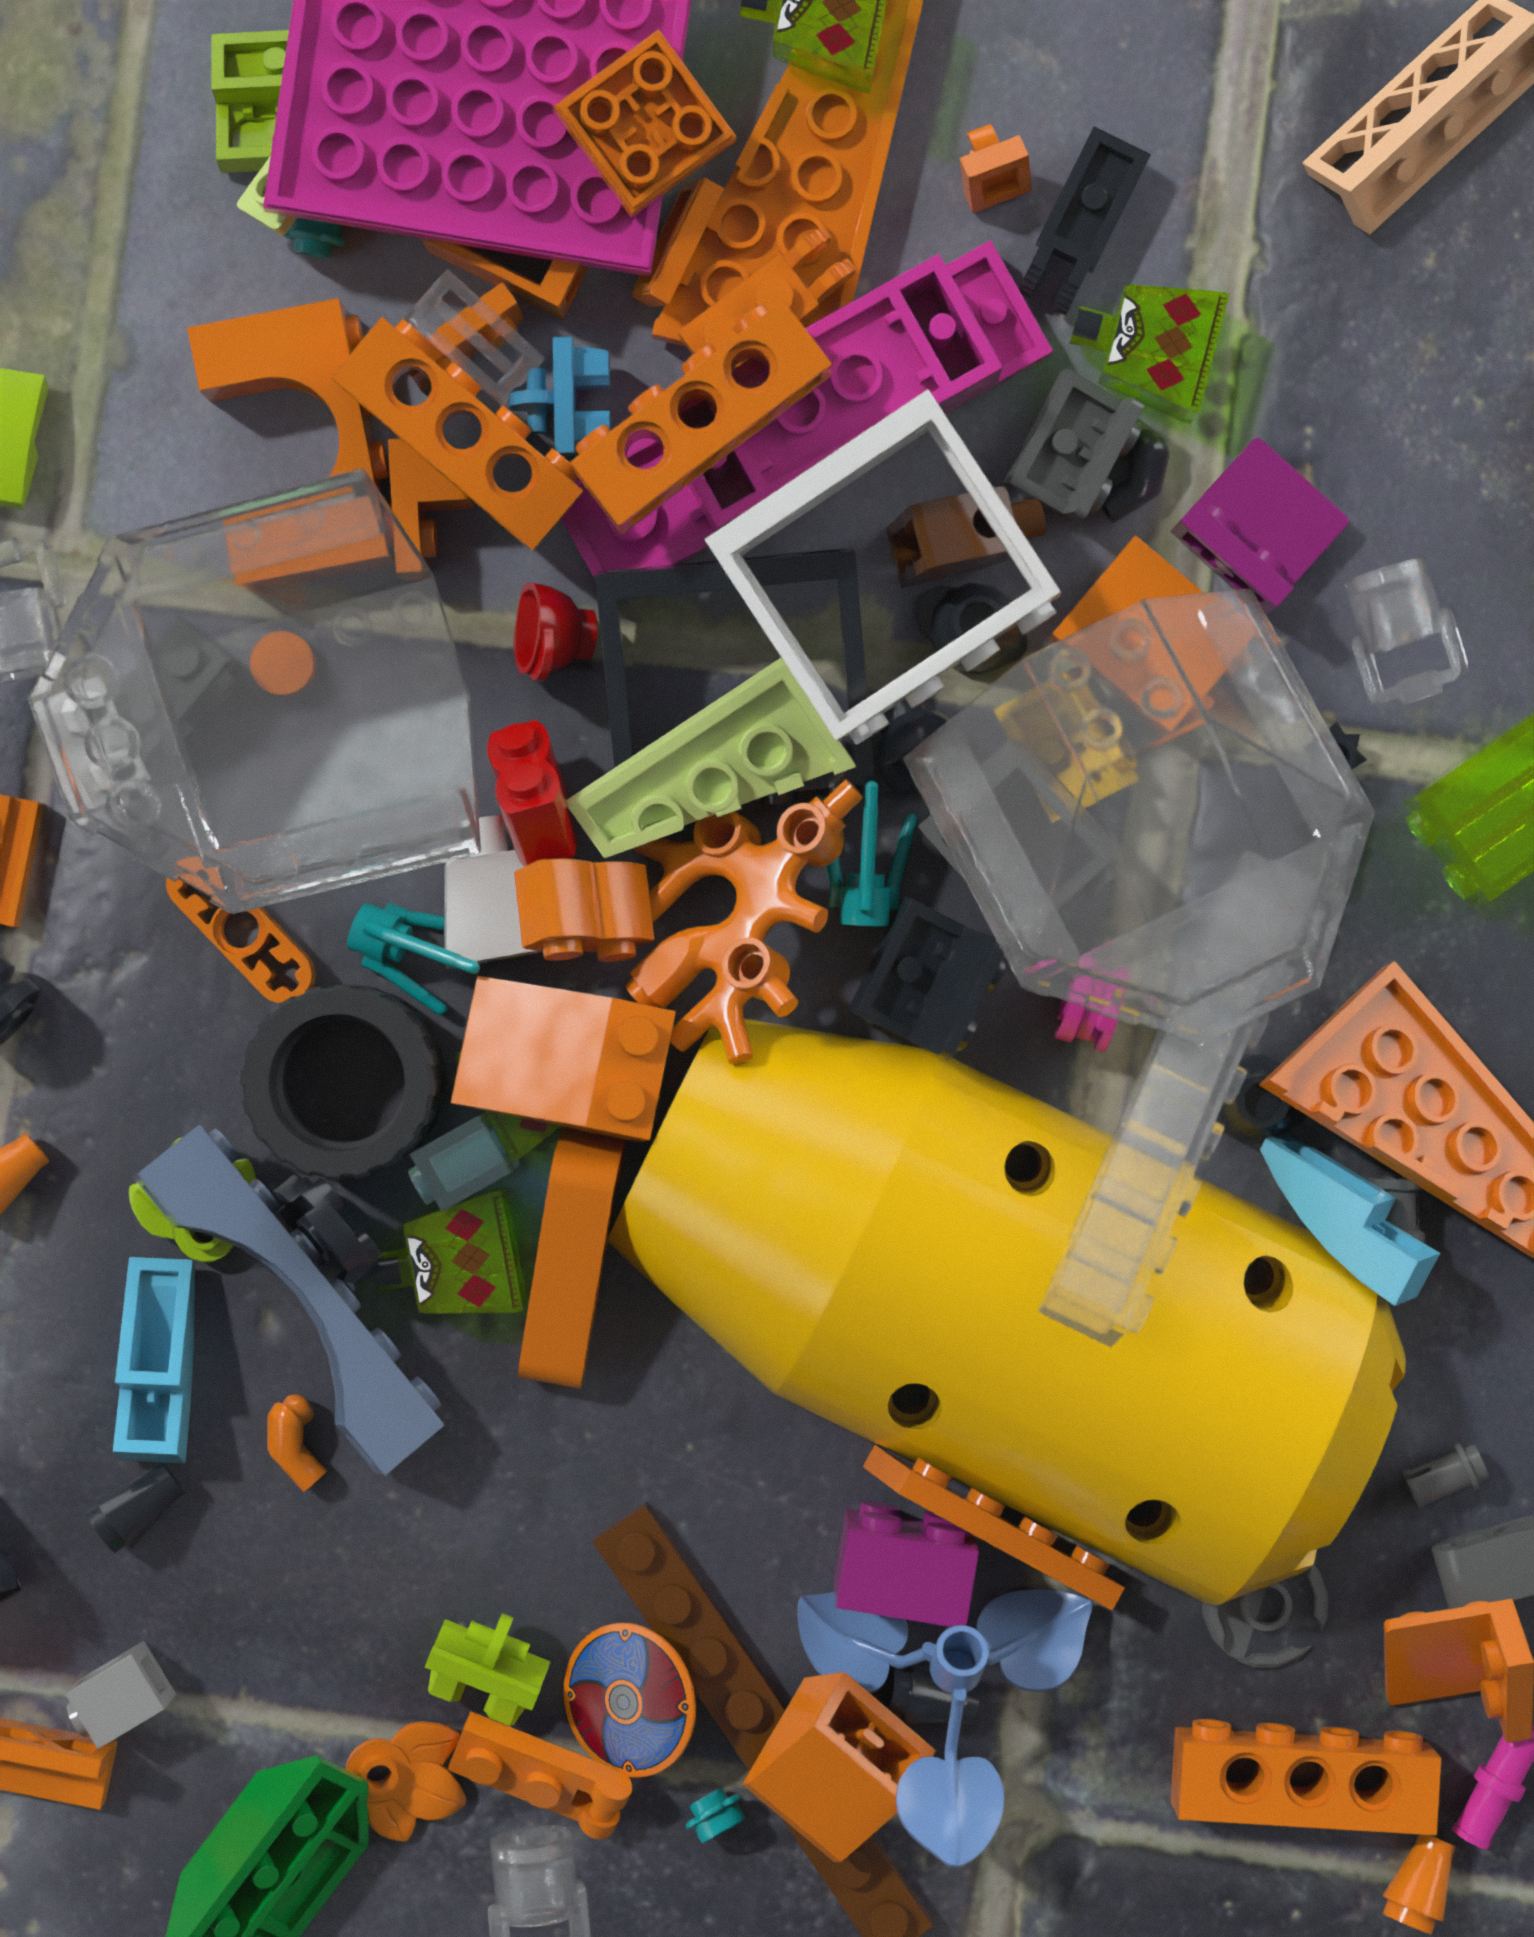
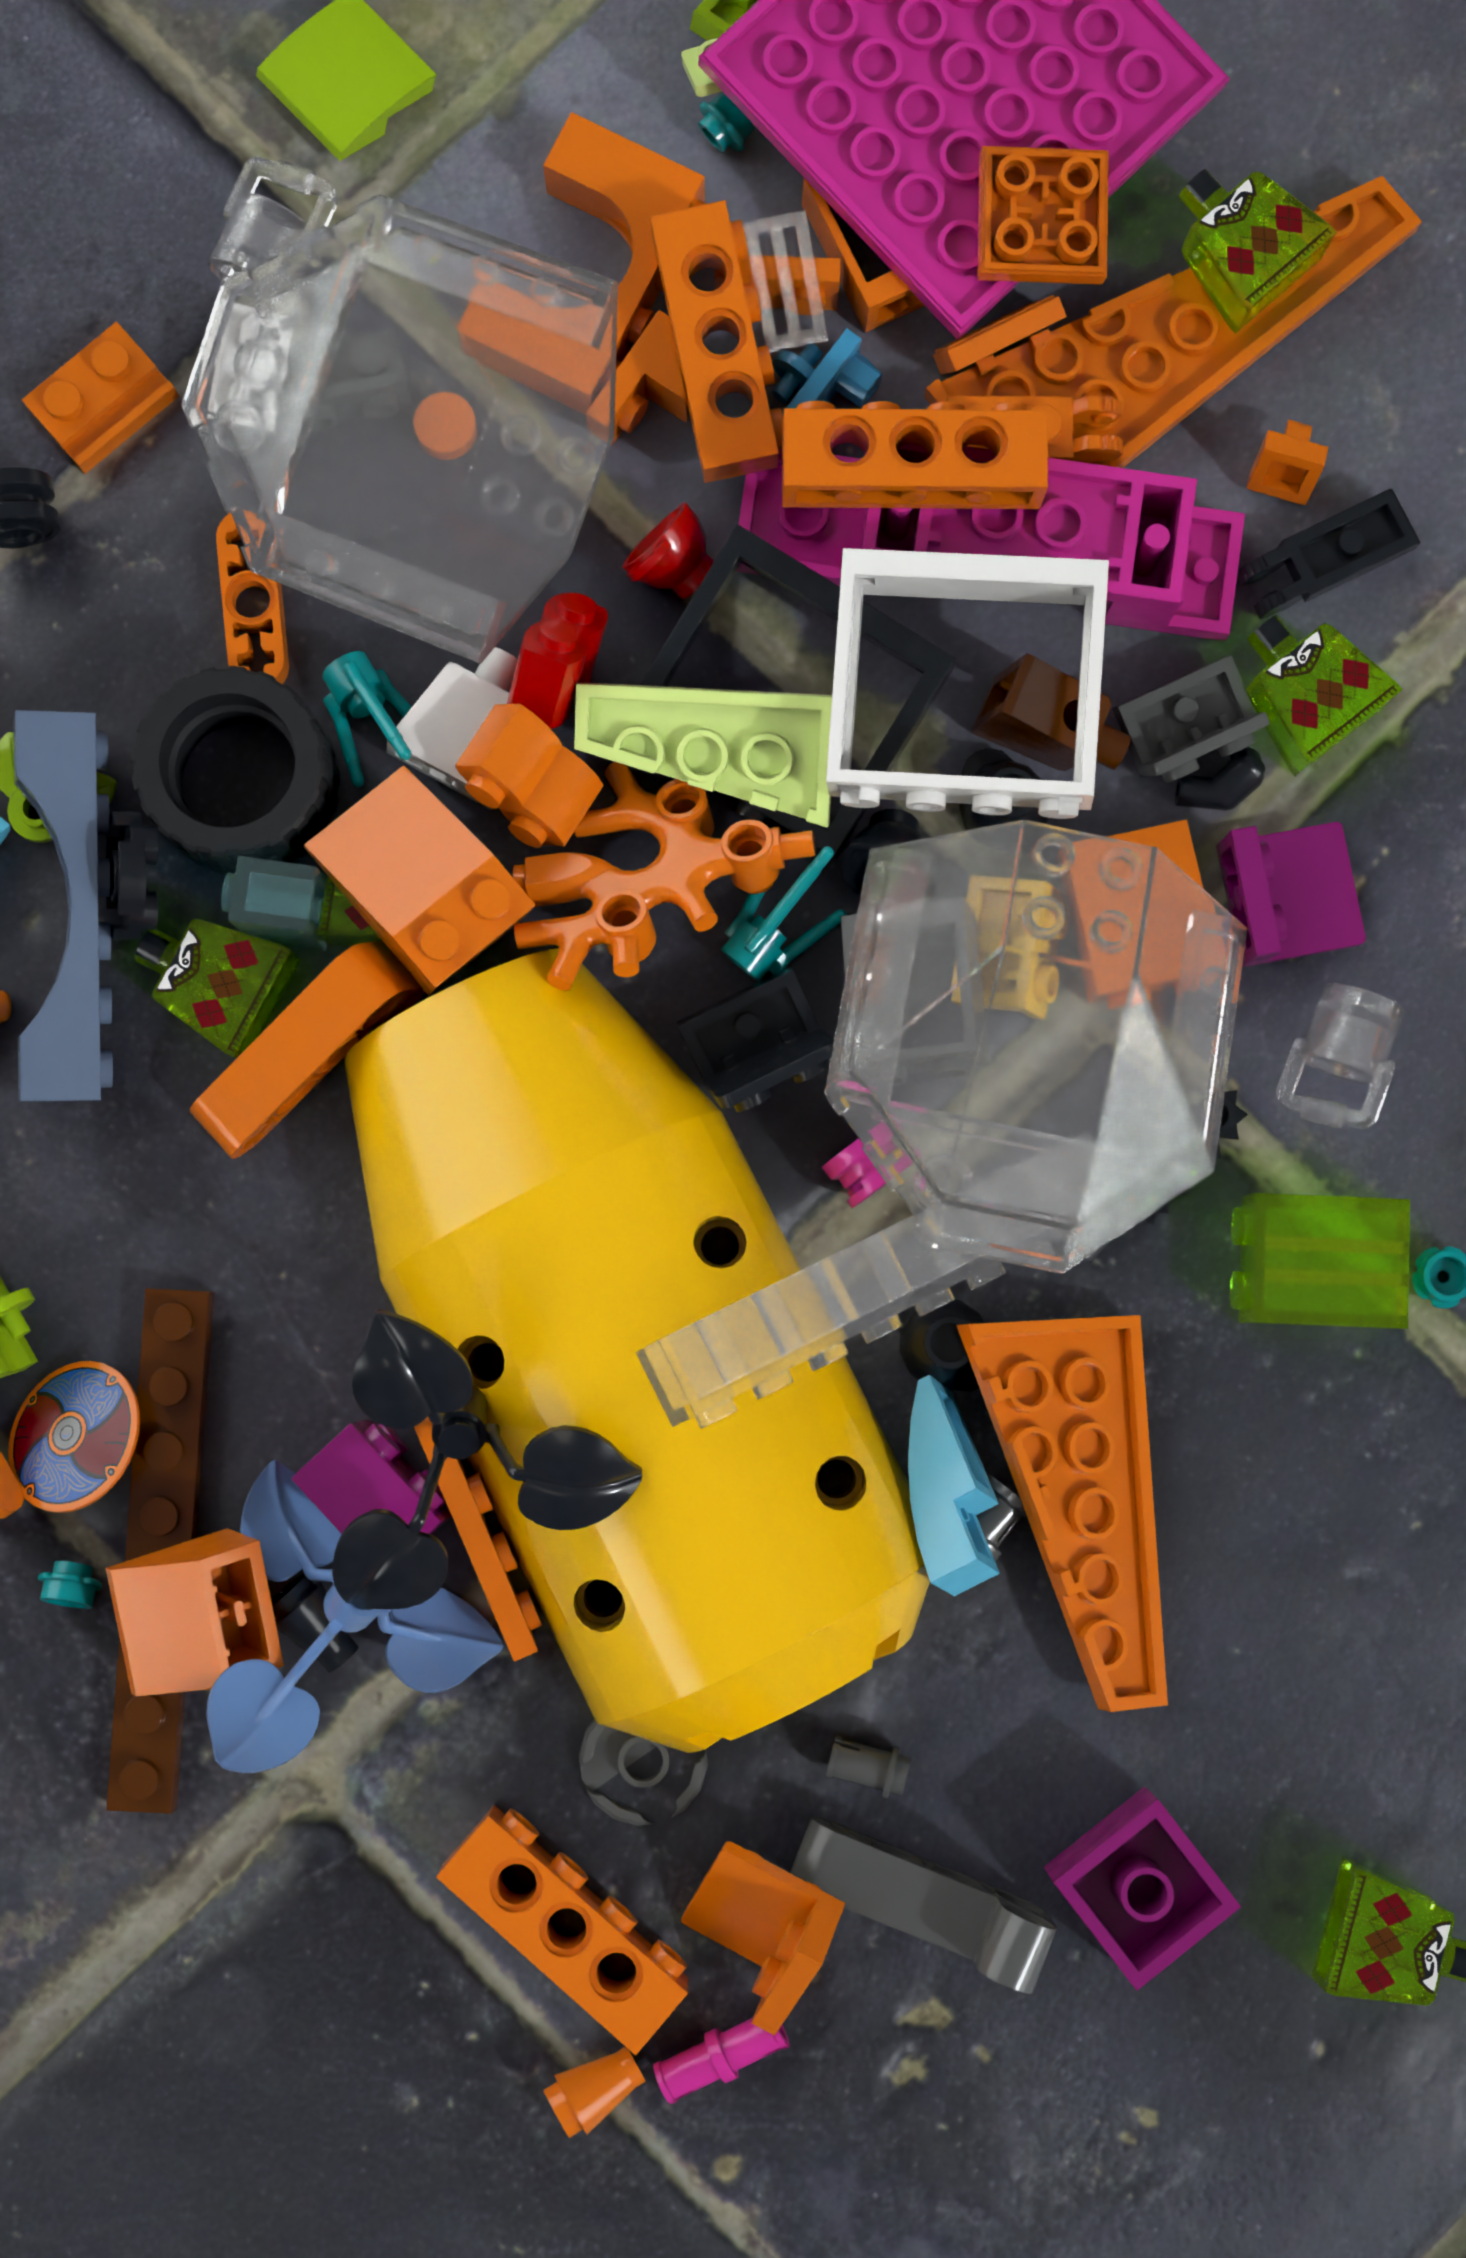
camera: 30 degrees right, 5 degrees down
none -> black plant [332,1309,642,1609]

